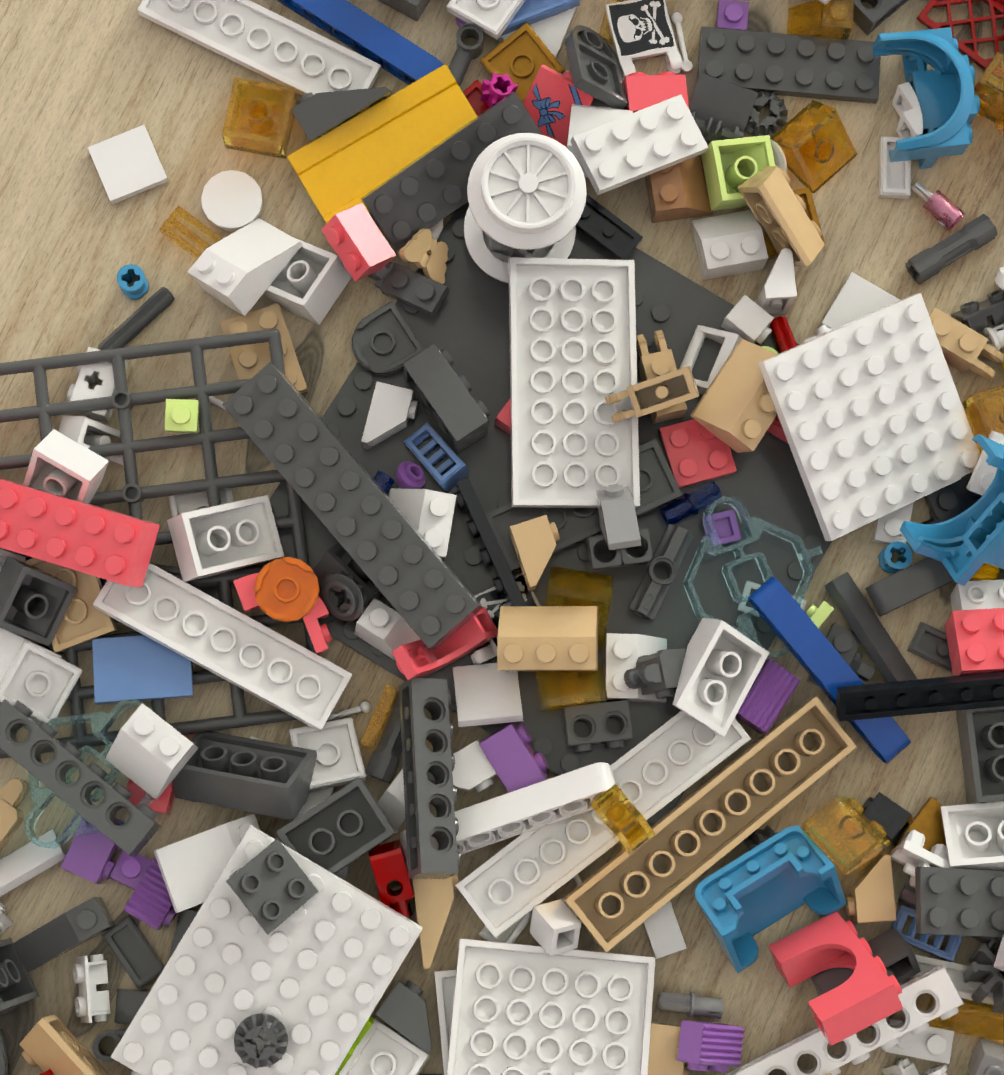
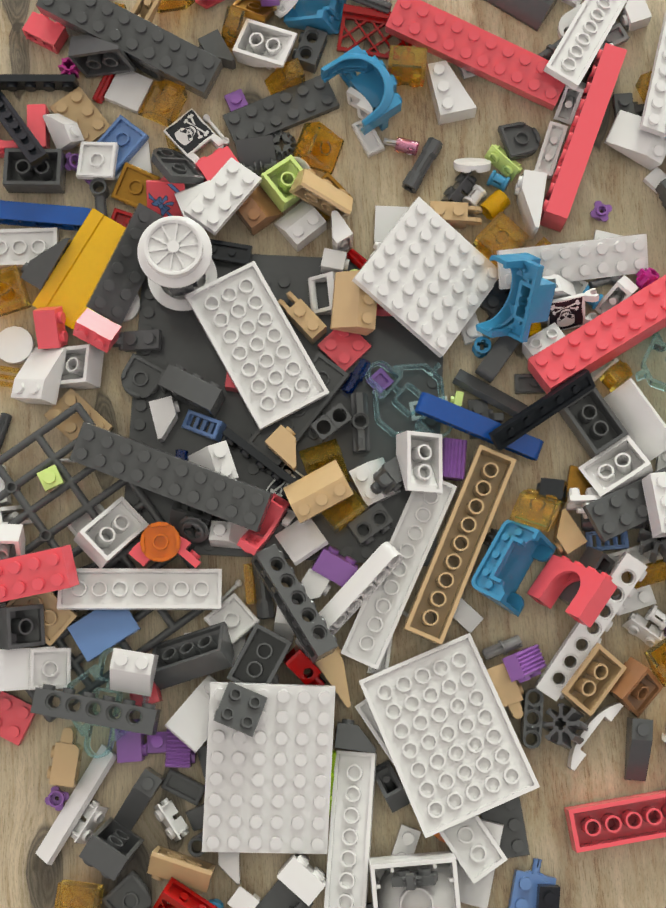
camera: 20 degrees left, 0 degrees up
dark grey gear [234,1013,288,1069] -> none
medium lavender plate [395,461,425,489] -> none
tan animal [399,229,448,284] -> none
dark pink gear [480,72,518,108] -> none
white brick [529,899,582,956] -> none
clear yellow brick [590,784,655,855] -> none
light grey slope [596,484,641,550] -> none
tan hinge [605,366,700,423] -> none
none -> coral brick [33,306,69,349]

